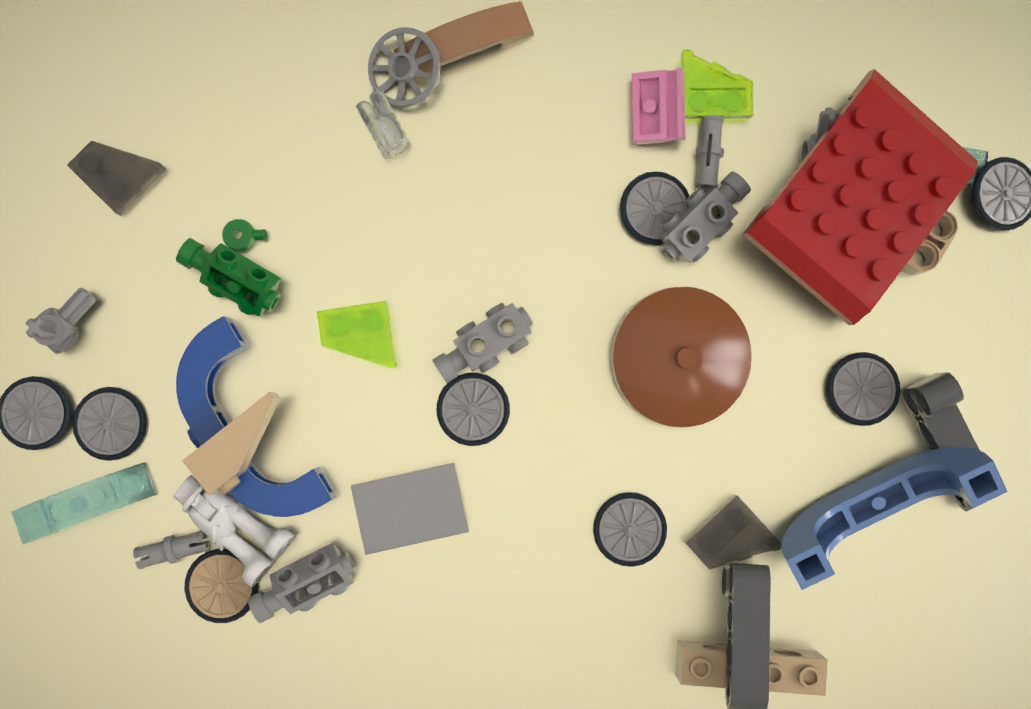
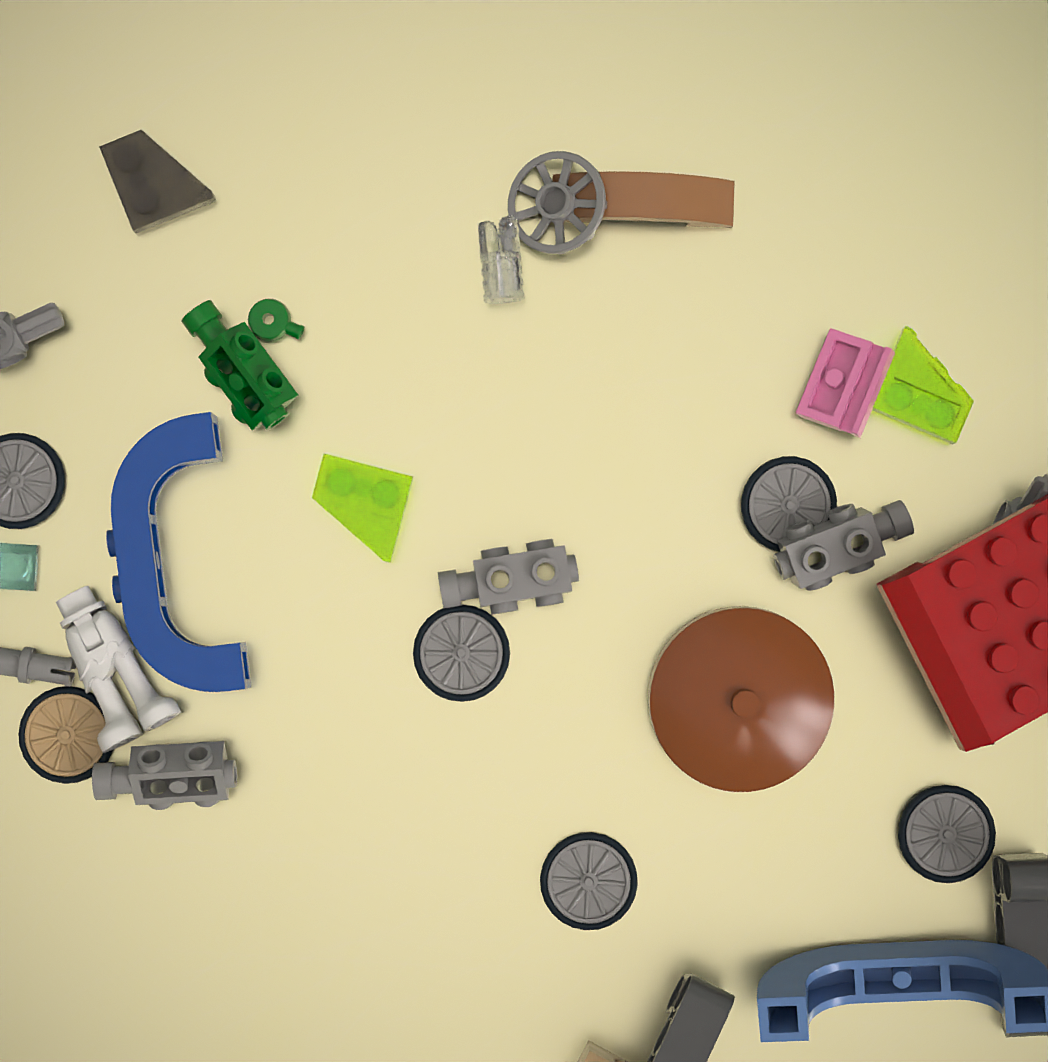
camera: 30 degrees right, 0 degrees up
tan slope [182,392,280,495] -> none
light grey tile [351,463,469,555] -> none
clear smoke wing [684,495,781,570] -> none
light grey pin [695,115,724,189] -> none

